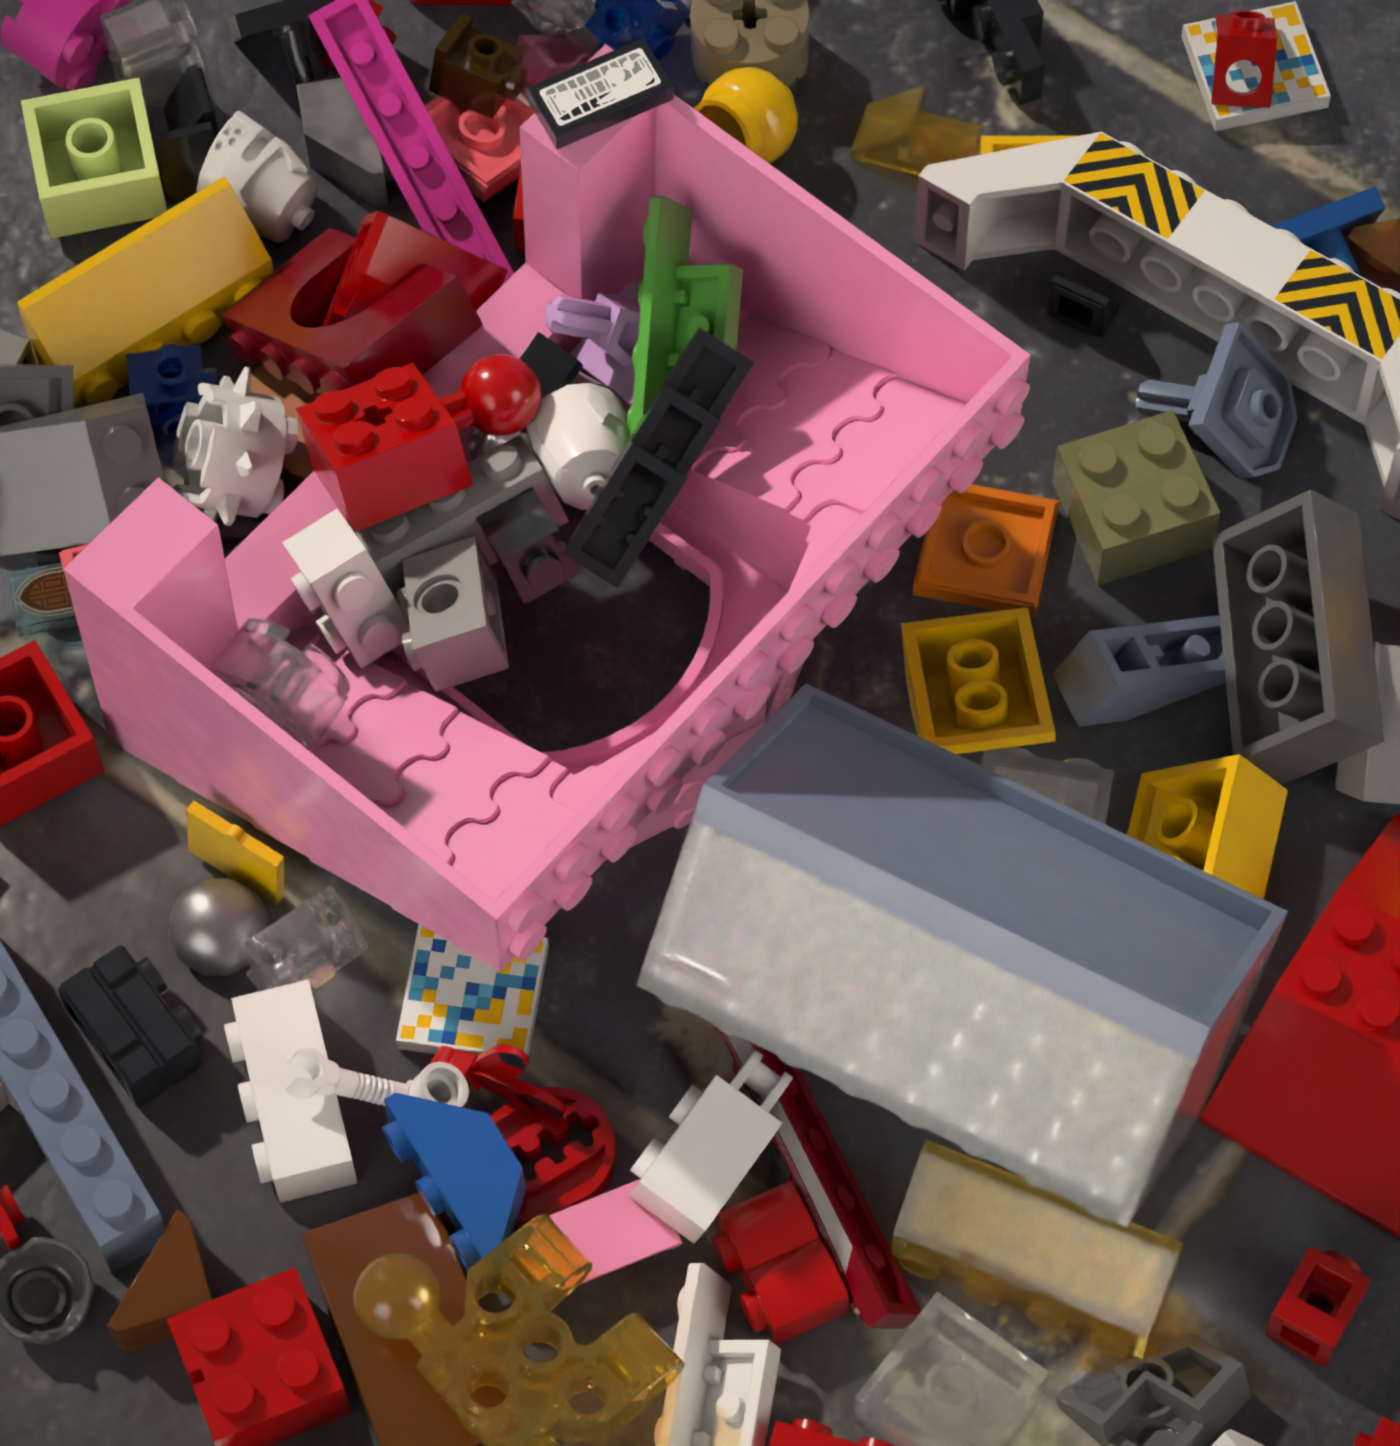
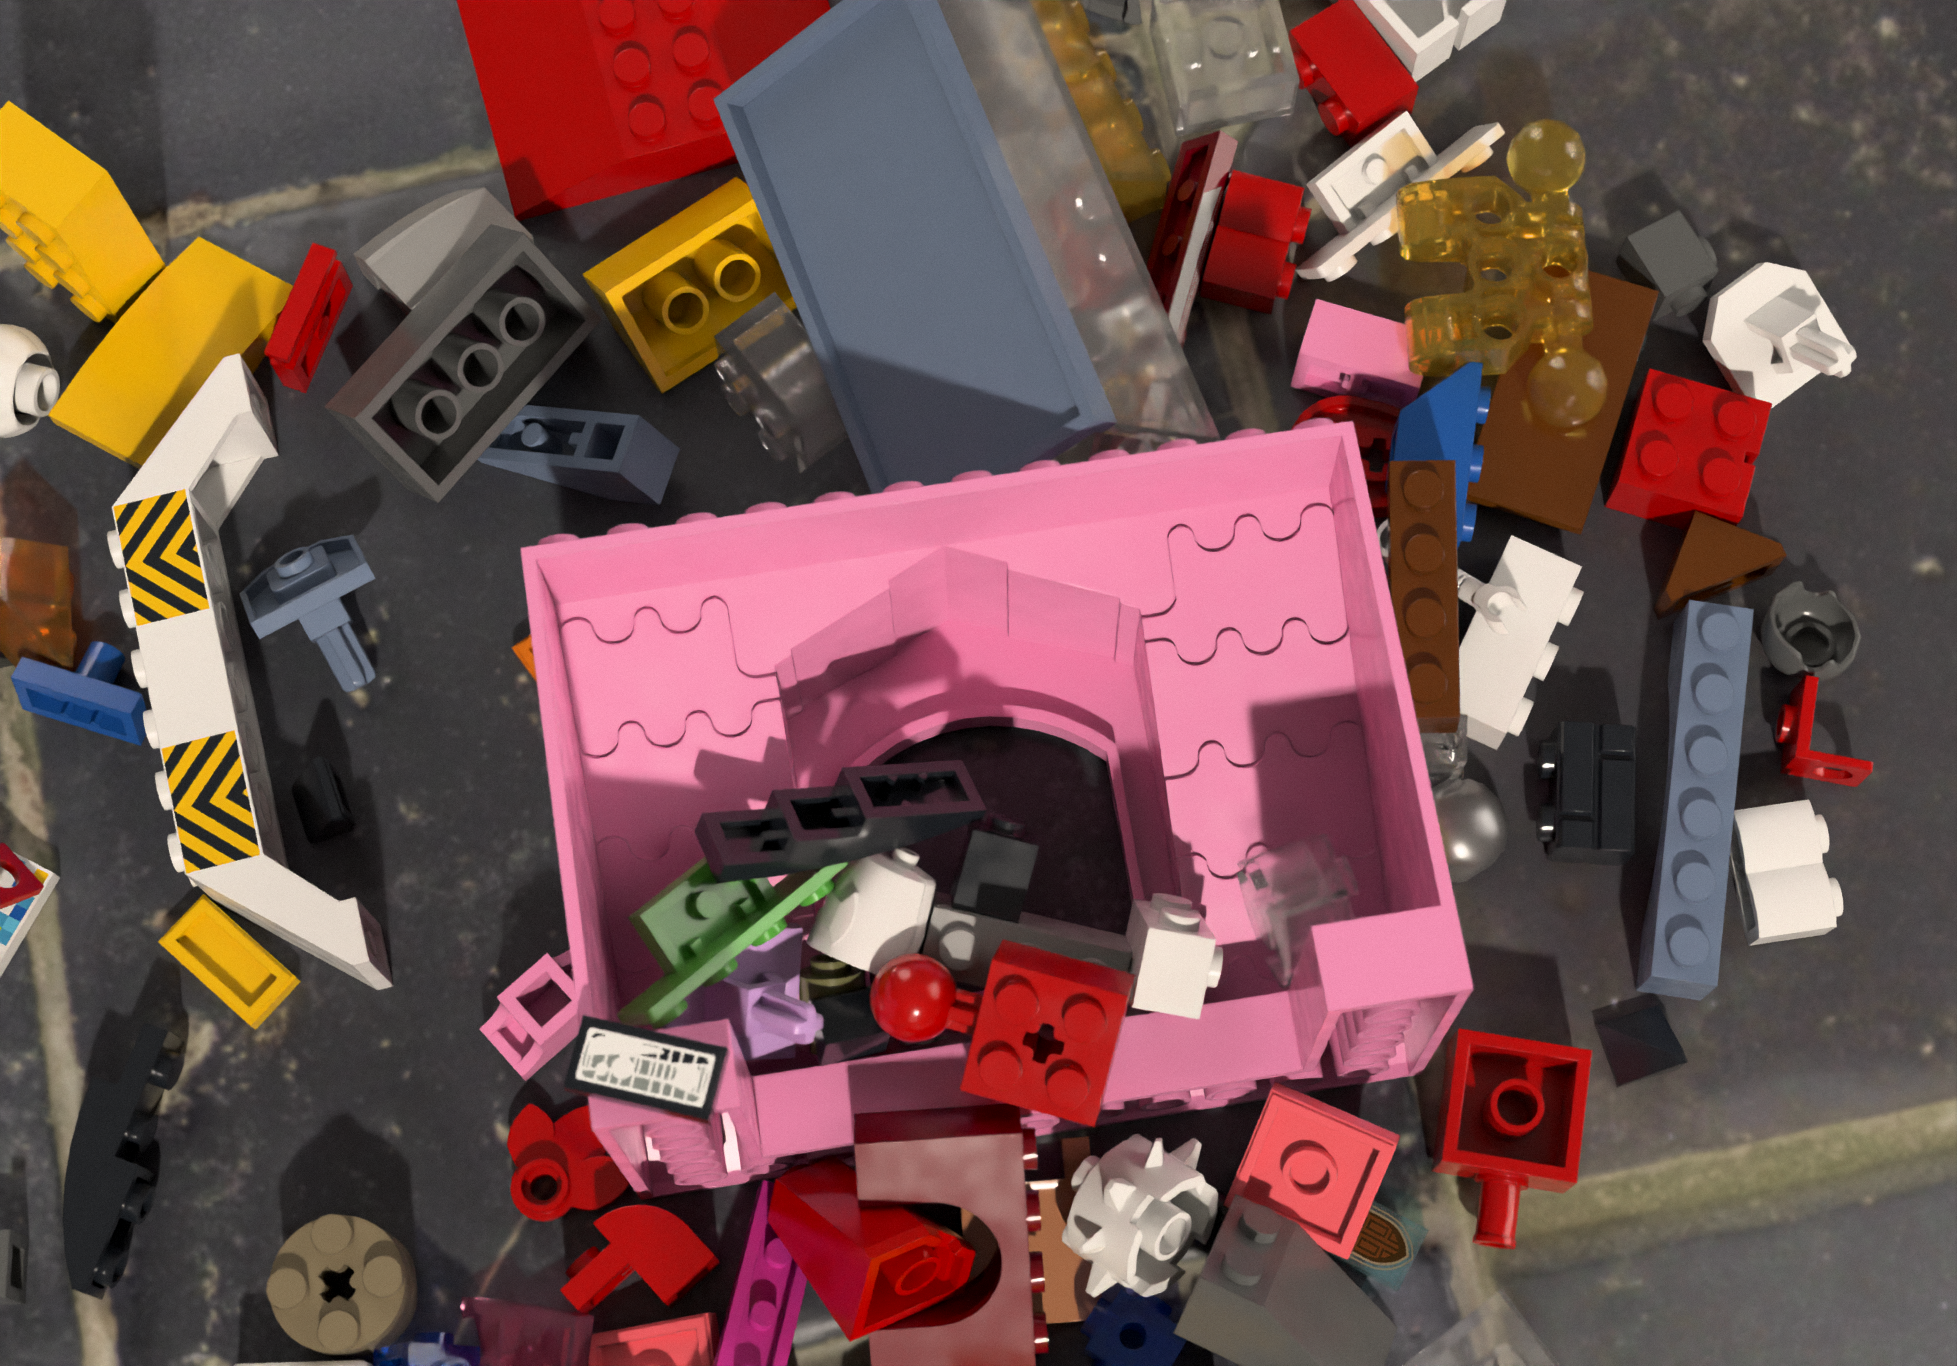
camera: 140 degrees left, 10 degrees up
brick [397,536,509,692] -> none
white brick [628,1050,793,1244] -> none
yellow piece [694,67,798,164] -> none
clear yellow slope [850,86,981,175] -> none
yellow slope [901,607,1056,754] -> none
olive brick [1052,410,1221,586] -> none
none -> reddish brown brick [1387,460,1460,733]

